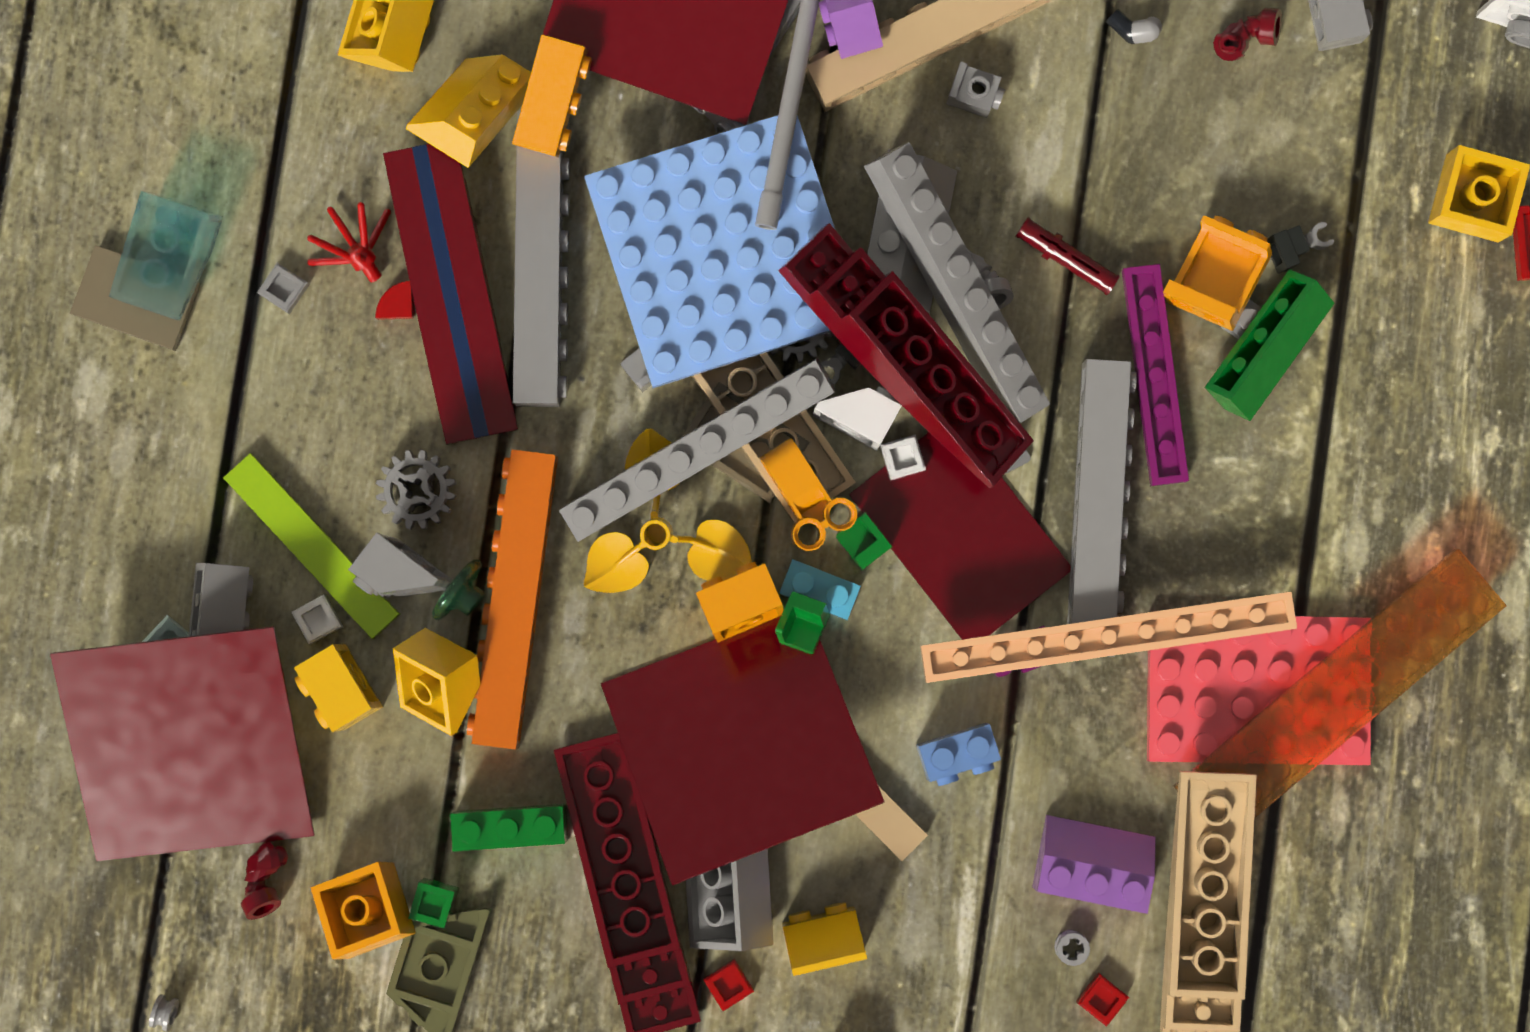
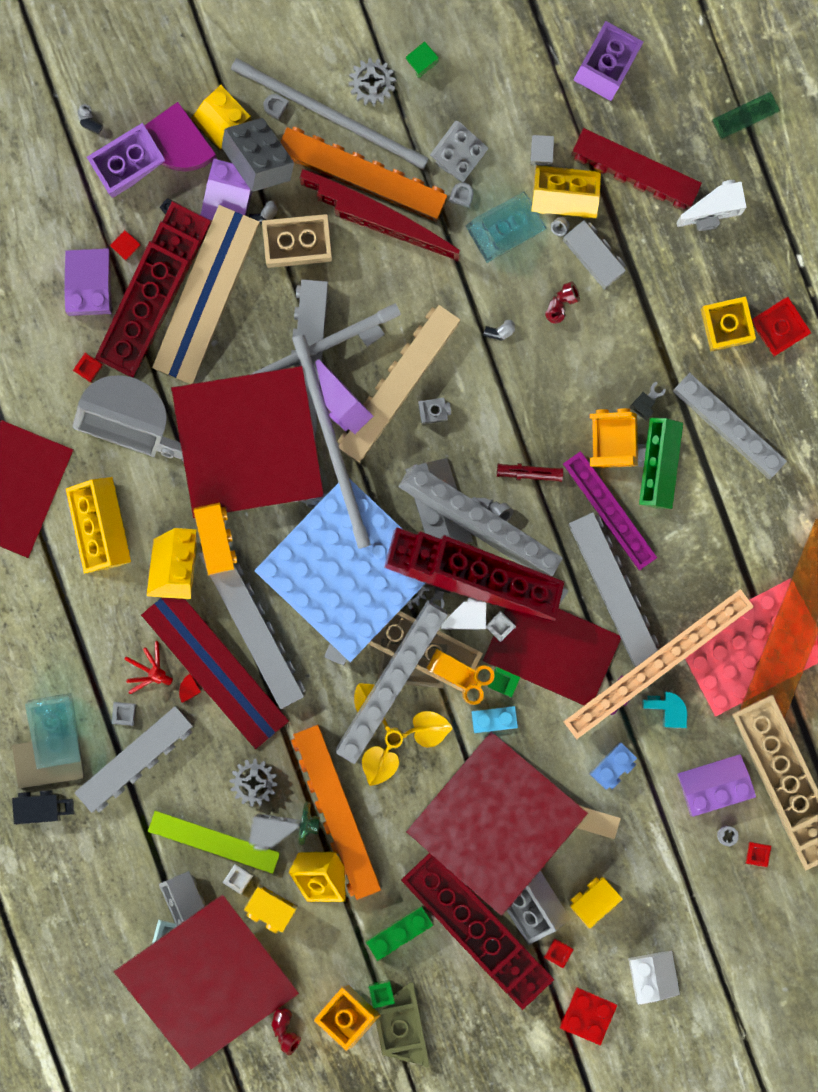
camera: 25 degrees left, 0 degrees up
light orange brick [696,562,784,643] -> none
green panel [775,591,830,654] -> none
none -> black brick [12,790,74,825]
none -> light grey brick [74,706,194,813]
none -> teal brick [642,692,687,728]
none -> light grey brick [672,372,787,479]

